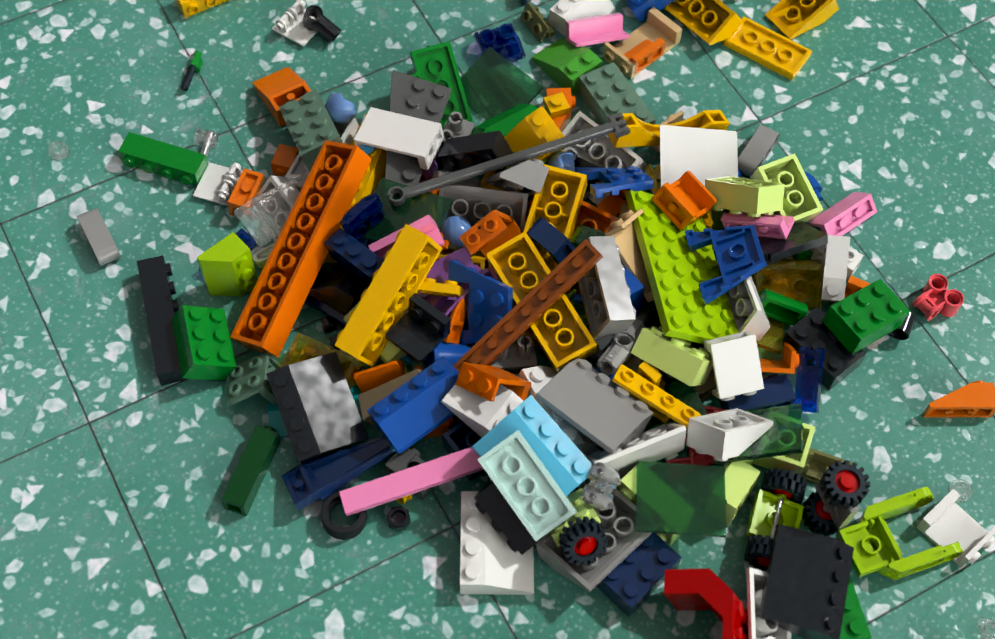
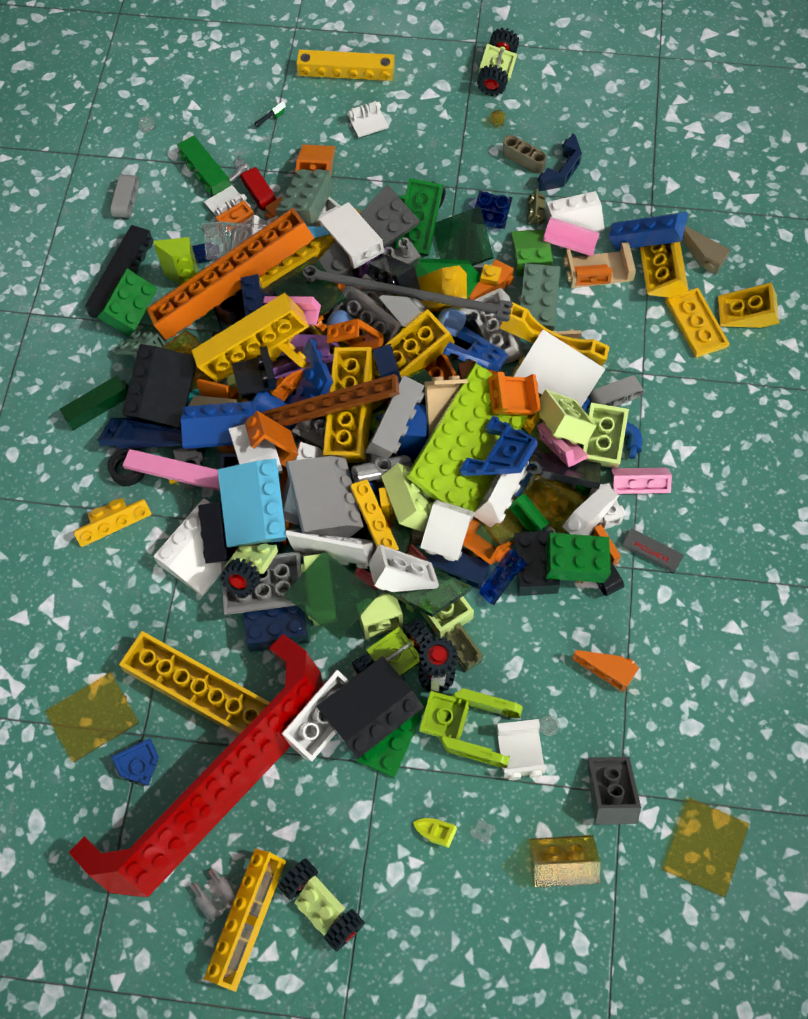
camera: 40 degrees right, 5 degrees up
black piece [302,5,341,44] -> none
medium blue hair [325,91,357,124] -> none
clear blue slope [340,192,385,240] -> none
black tile [387,506,411,532] -> none
light aqua plate [477,430,577,541] -> none
clear piece [582,462,621,511] -> none
coral piece [912,274,964,321] -> none
none -> yellow bracket [73,497,151,547]
none -> red beam [240,167,277,211]
none -> dark grey tile [622,528,684,573]

